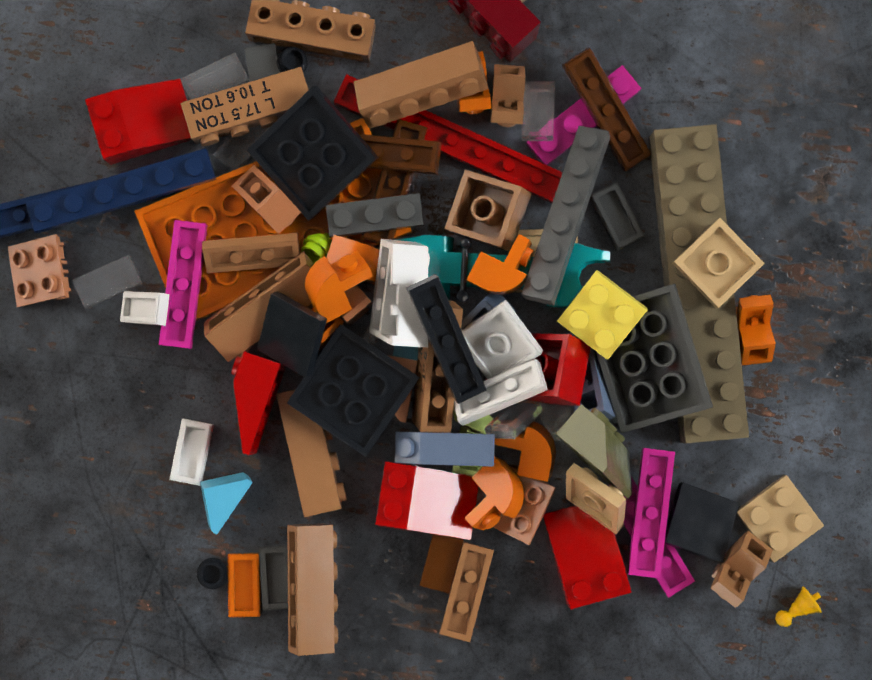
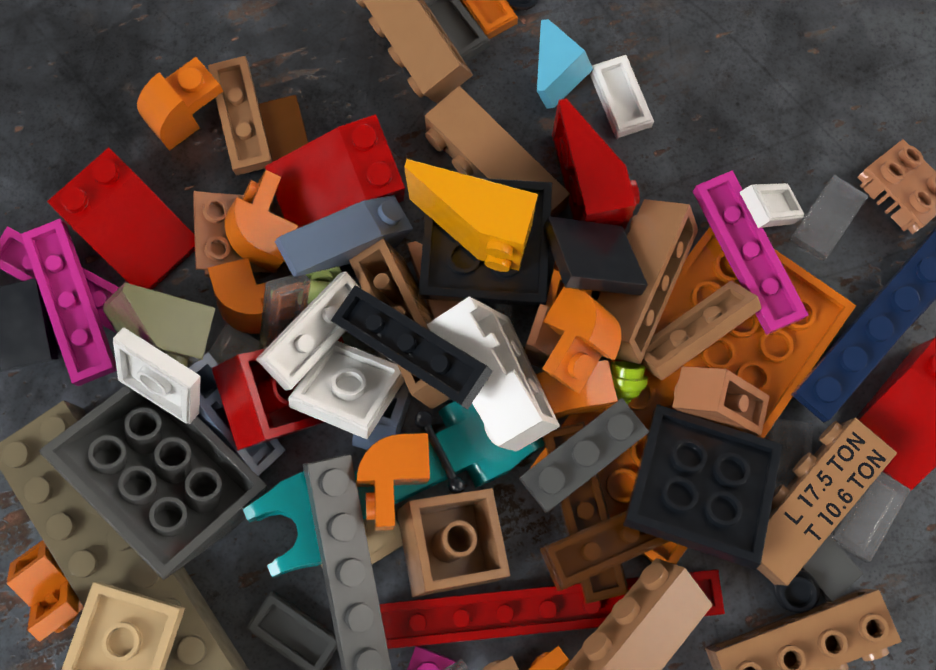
camera: 150 degrees right, 10 degrees down
light yellow plate [557,270,648,360] -> none
tan plate [566,463,626,534] -> none
none -> white tile [113,327,201,424]
none -> orange brick [137,57,223,151]
none -> light orange slope [404,159,538,272]

